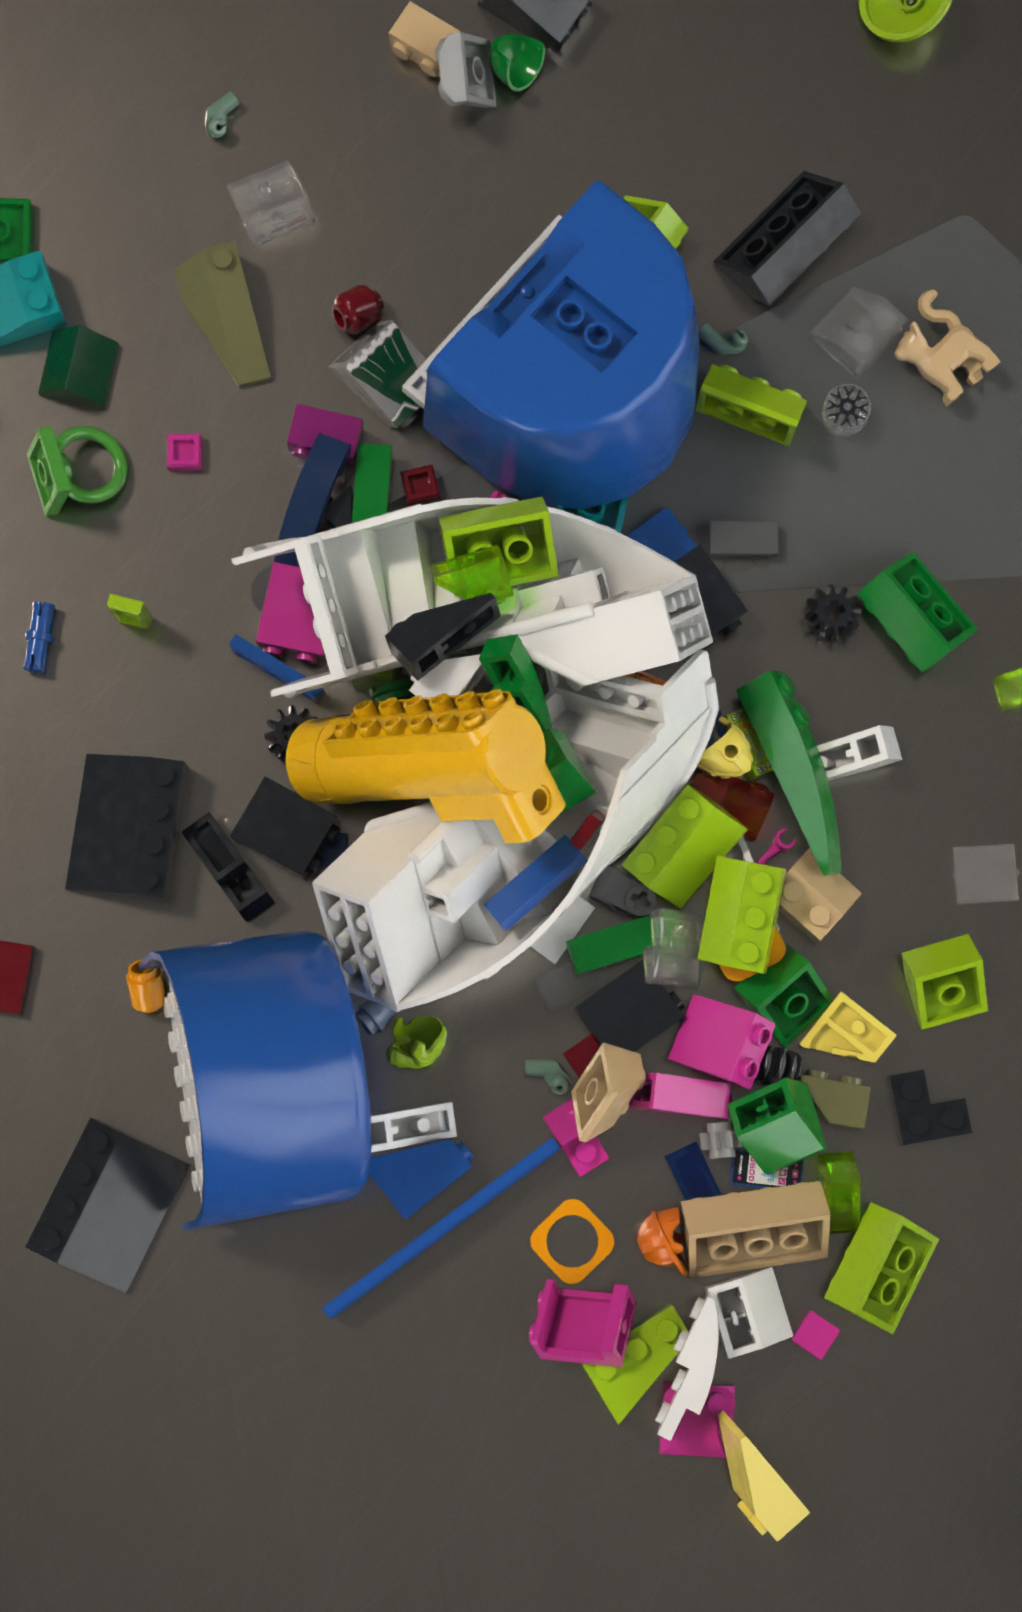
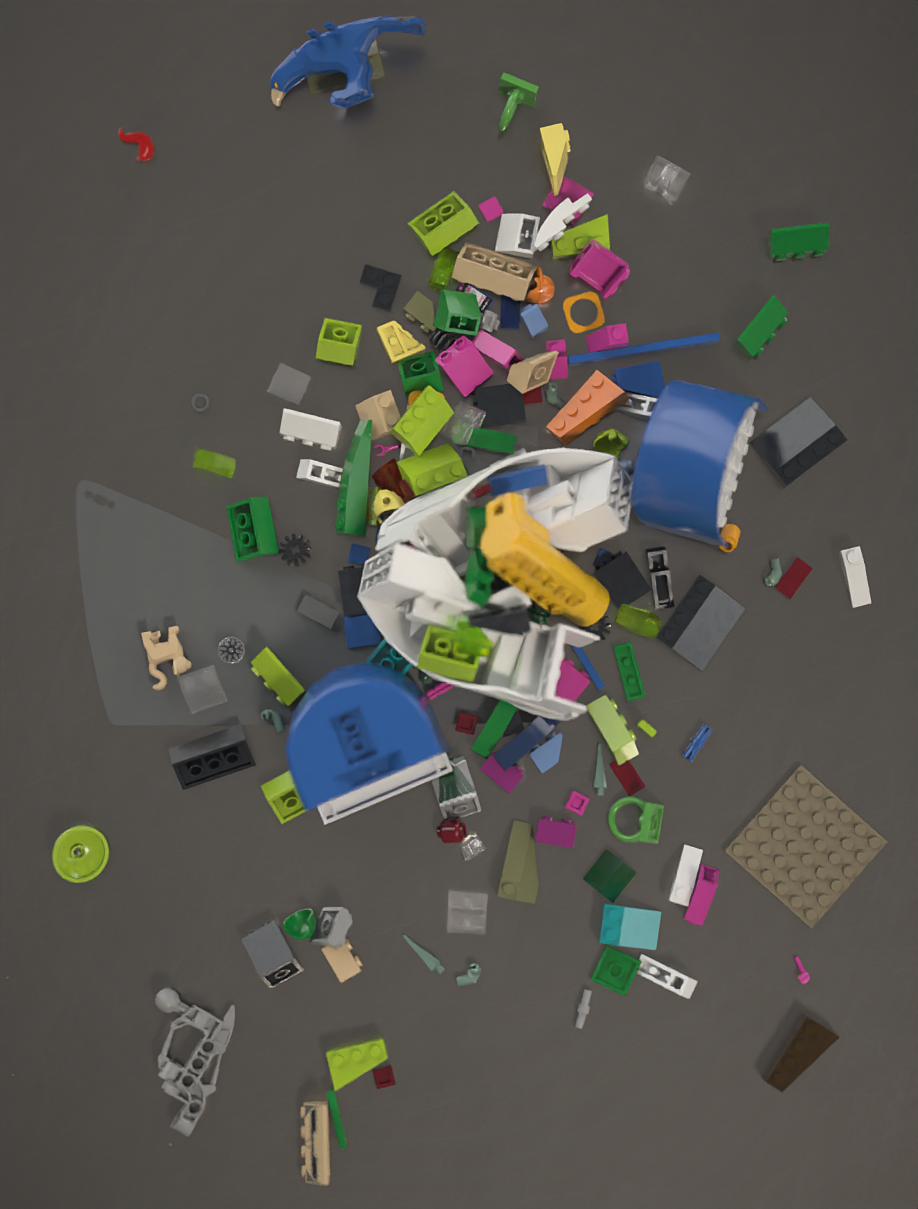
camera: 155 degrees left, 5 degrees up
none -> white slope [280,408,342,451]
none -> blue tile [347,543,371,566]
none -> sand green piece [403,935,444,975]
none -> clear piece [460,834,486,861]
none -> bright green tile [498,72,539,131]
none -> medium blue slope [519,304,548,339]
none -> medium blue slope [529,732,563,774]
none -> magenta brick [535,816,577,848]
none -> orange wedge [546,370,629,445]
none -> light grey bar [575,989,592,1029]
none -> dark pink slope [585,323,629,353]
none -> lime wedge [586,695,639,765]
none -> sand green piece [593,743,607,796]
none -> dark red tile [609,760,646,796]
none -> green tile [613,642,646,702]
none -> clear neon green slope [615,604,663,639]
none -> clear slope [643,155,690,201]
none -> green slope [733,295,789,359]
none -> sand green arm [764,558,782,586]
none -> green slope [767,222,829,261]

